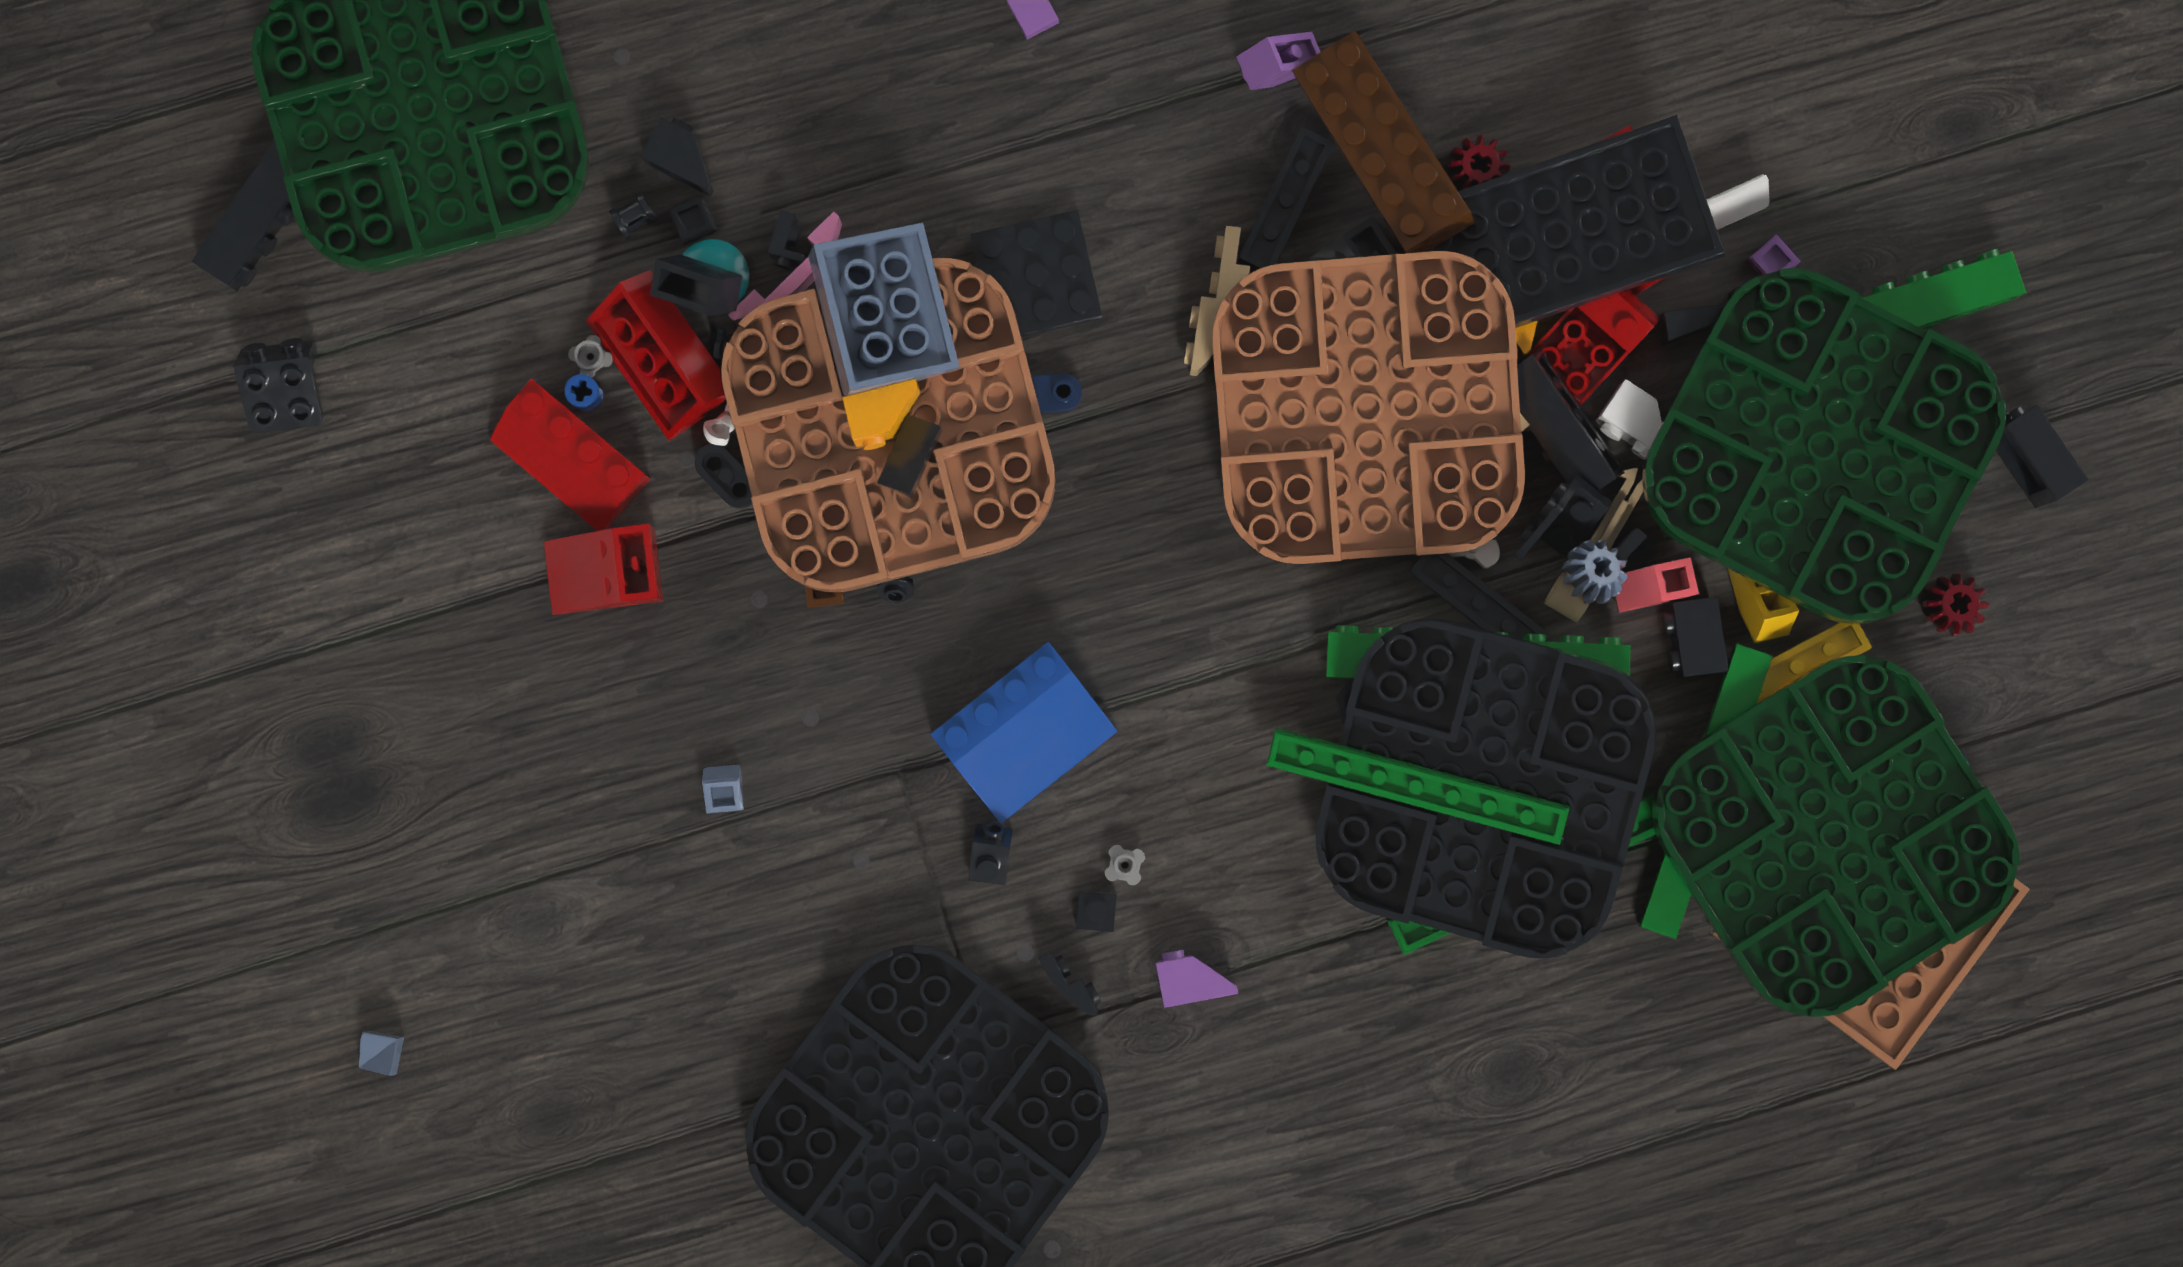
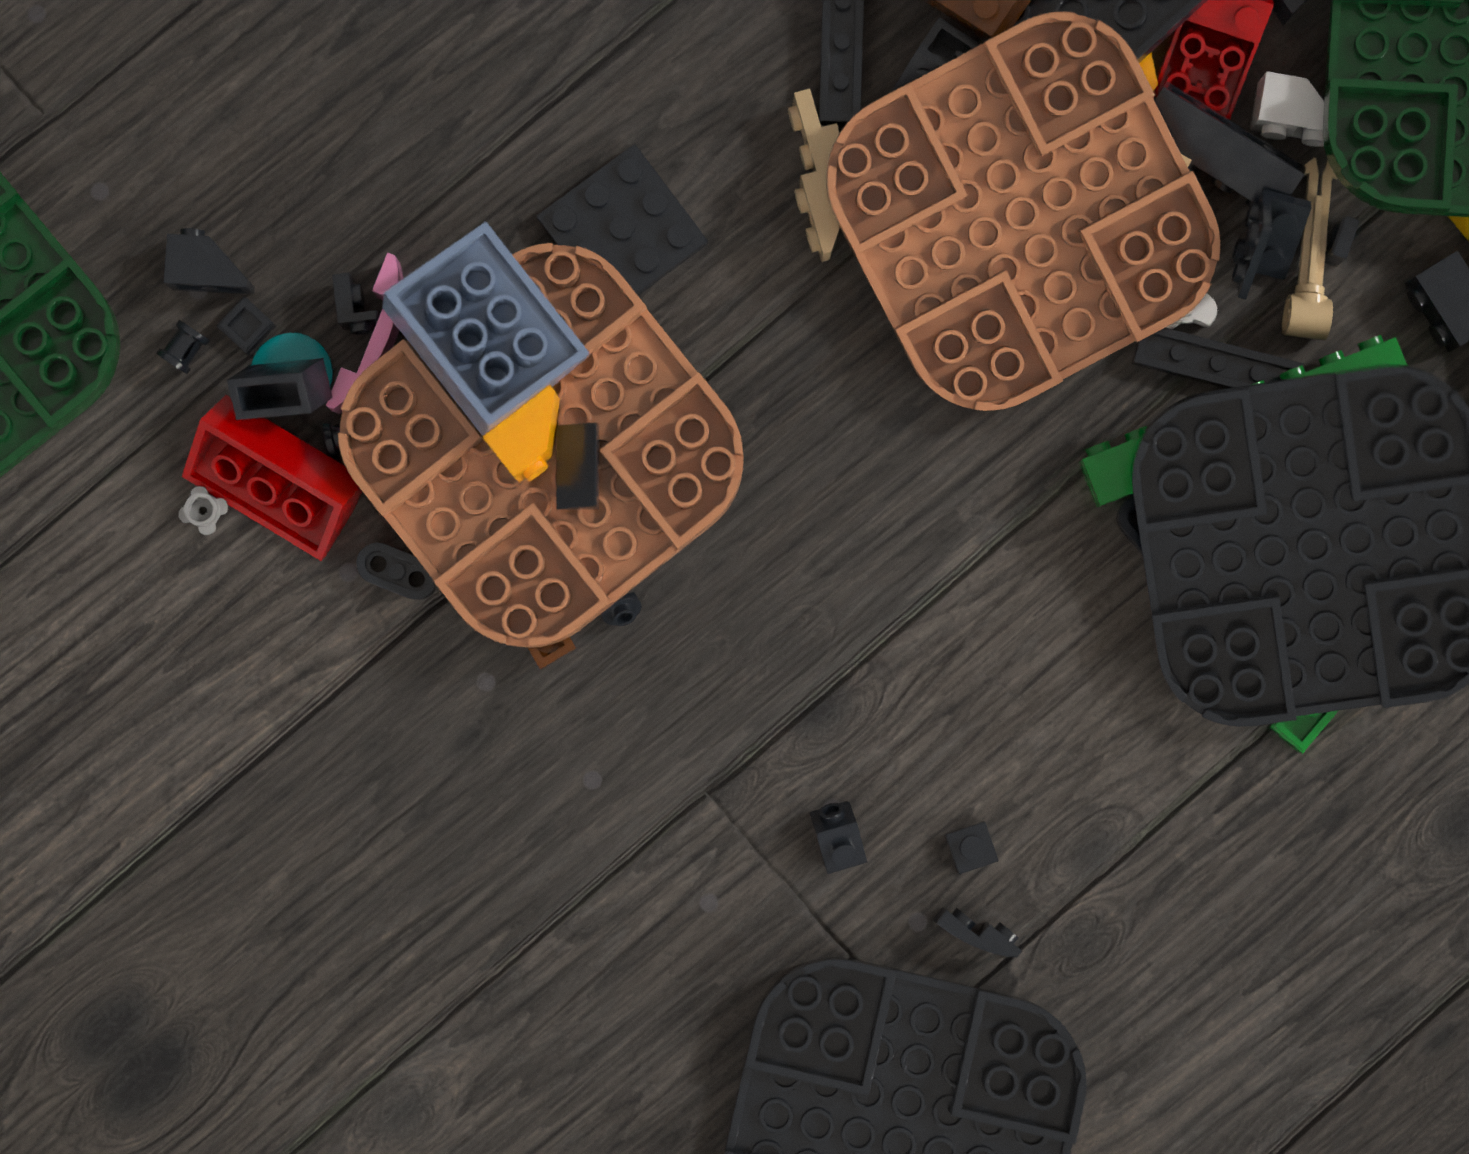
camera: 25 degrees left, 0 degrees up
red slope [490,378,651,531] -> none
red slope [544,524,664,615] -> none
blue bush [565,374,603,412] -> none
sand blue slope [702,765,744,813] -> none
white piece [703,404,735,446] -> none
blue slope [930,642,1118,823] -> none
dark blue plate [1031,373,1082,414] -> none
light grey plate [1105,845,1145,885] -> none
medium lavender slope [1155,949,1238,1008] -> none
green tile [1266,728,1570,845] -> none
sand blue gear [1562,540,1628,604] -> none
coral slope [1615,557,1699,613] -> none

